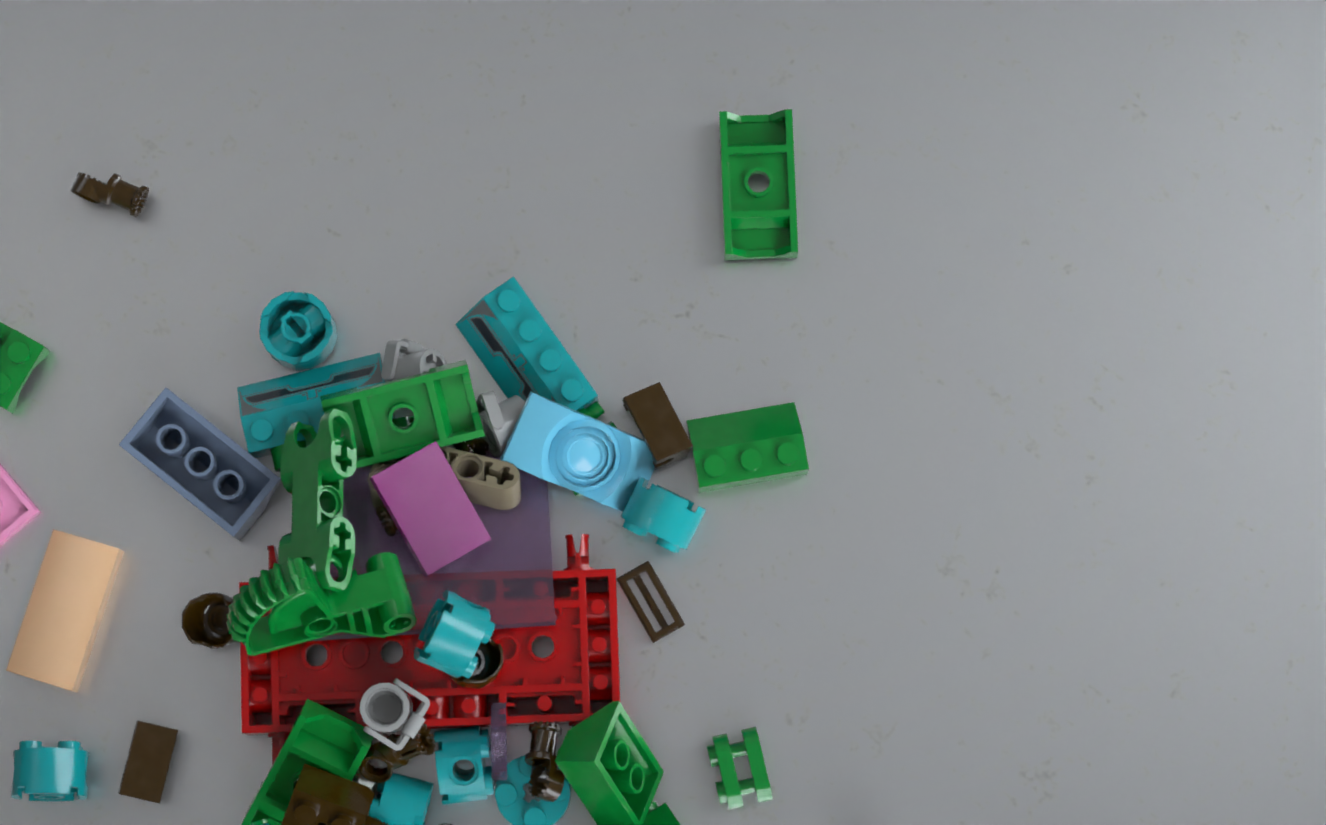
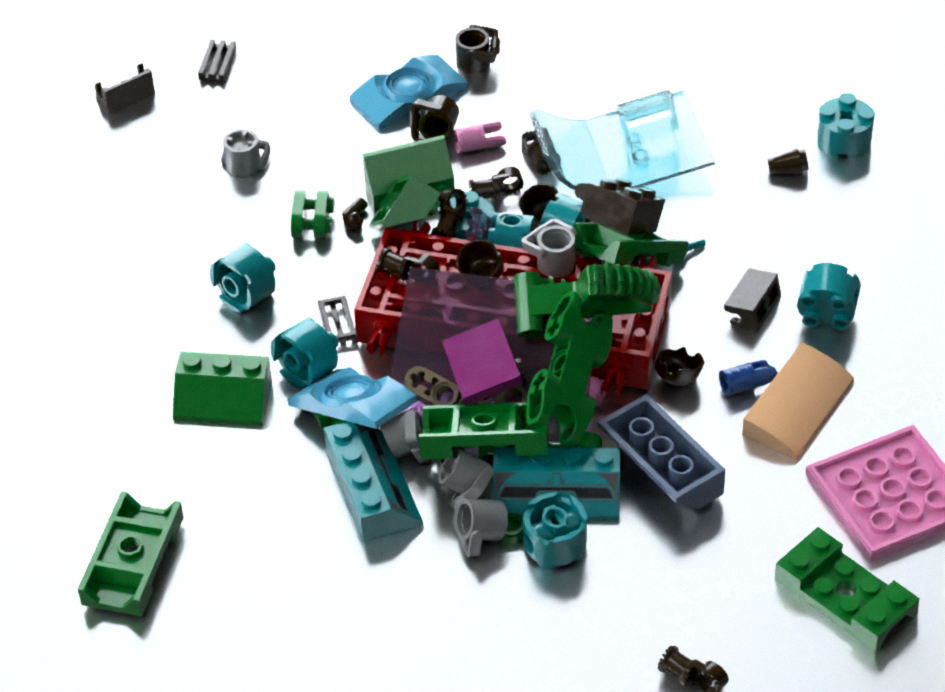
camera: 160 degrees left, 35 degrees down
teal brick [414,590,495,679] -> none
dark brown hinge [622,382,693,469] -> none
none -> teal brick [209,242,276,312]
none -> dark brown arm [342,197,368,231]
none -> dark brown connector [376,248,440,285]
none -> light grey piece [453,498,508,557]
none -> green tile [500,513,523,544]
none -> blue hinge [719,359,778,396]

